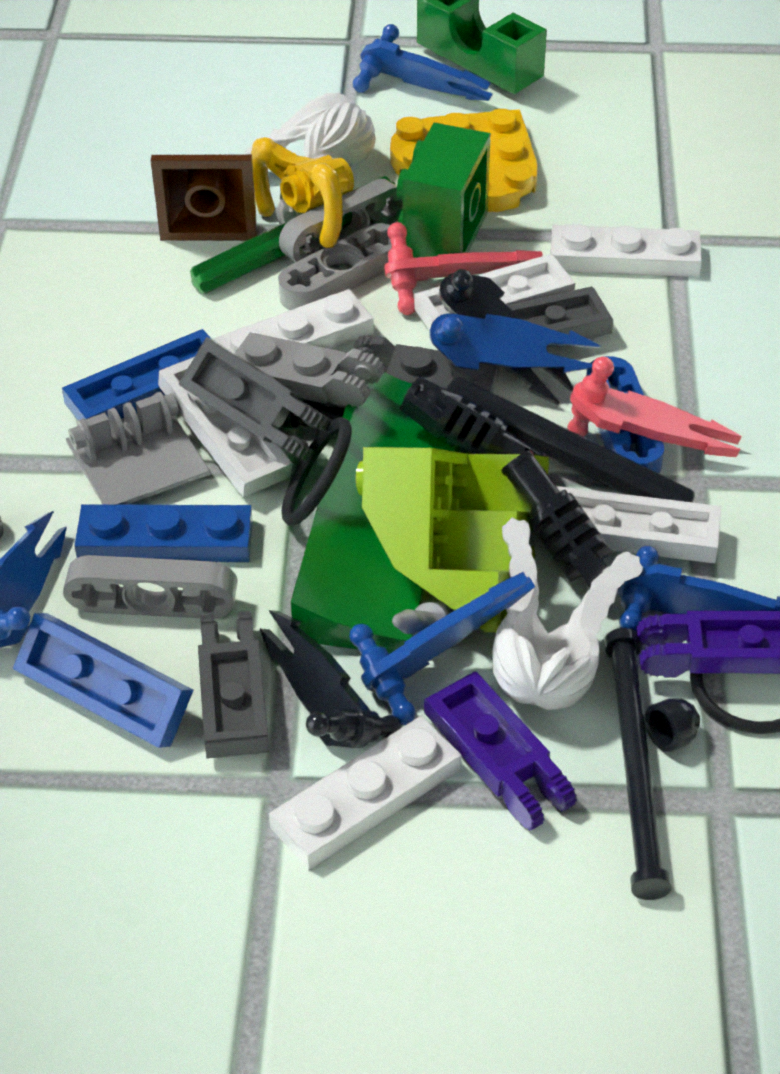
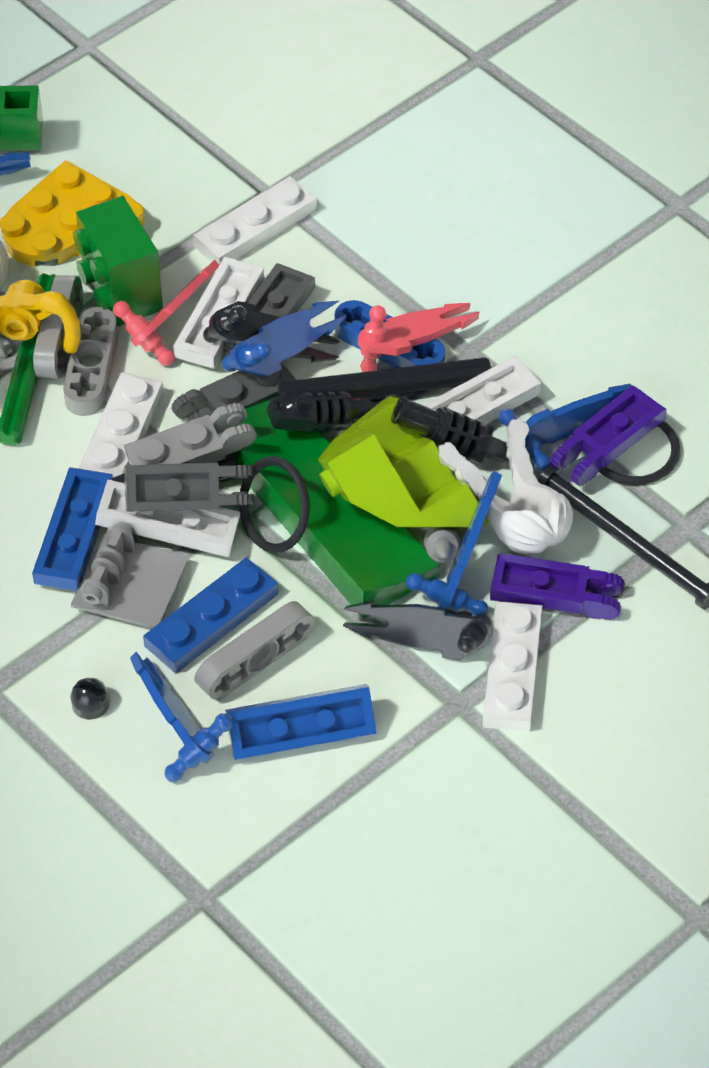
camera: 45 degrees left, 5 degrees up
dark grey hinge [198,611,270,759] -> none
black hinge [645,698,700,752] -> none

